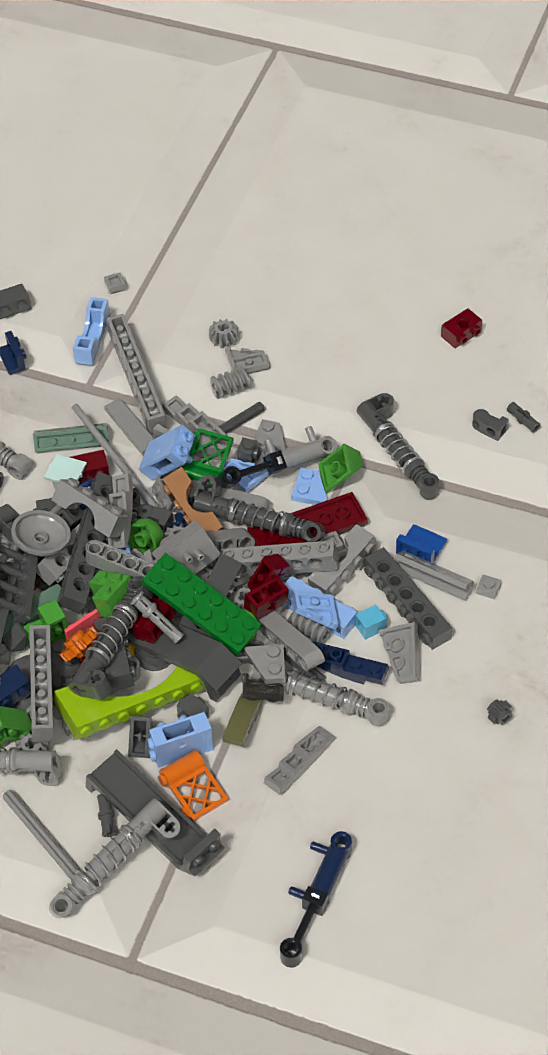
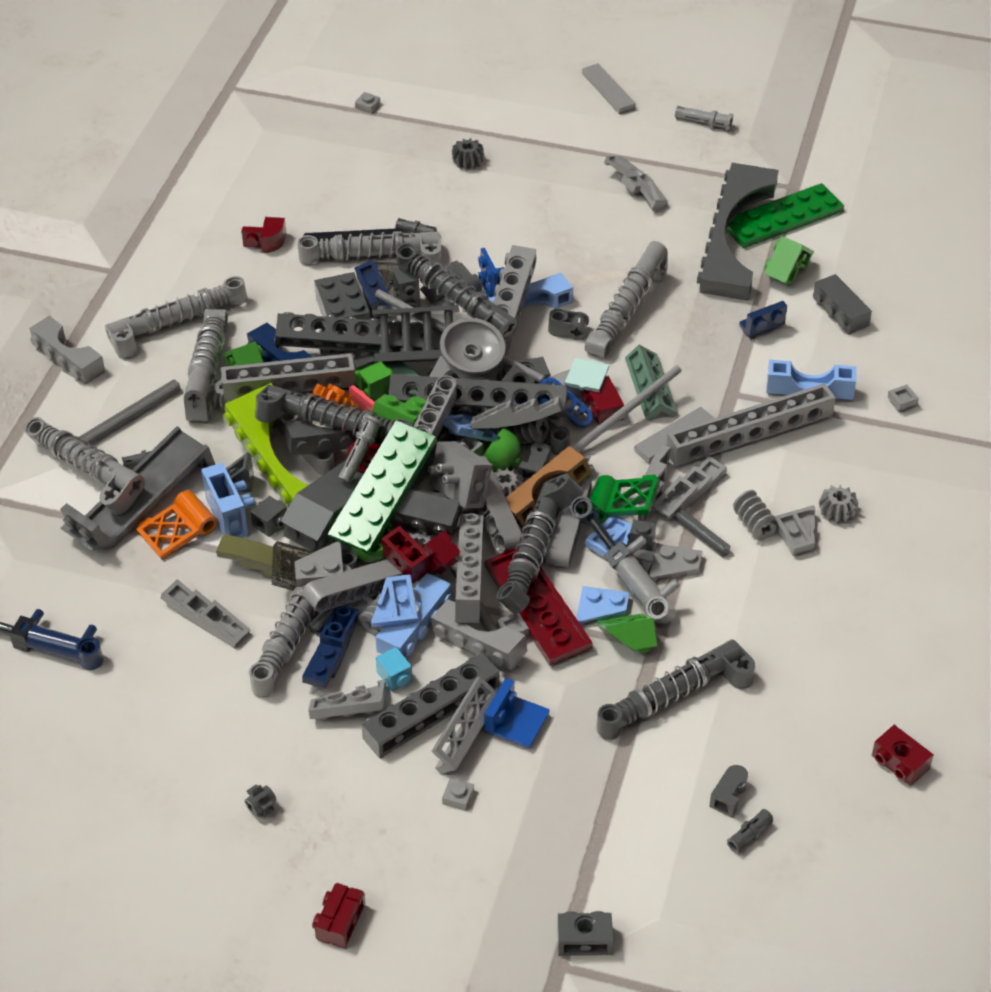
camera: 85 degrees right, 5 degrees down
light grey arch [51,478,129,538] -> none
light blue piece [138,425,196,480] -> none

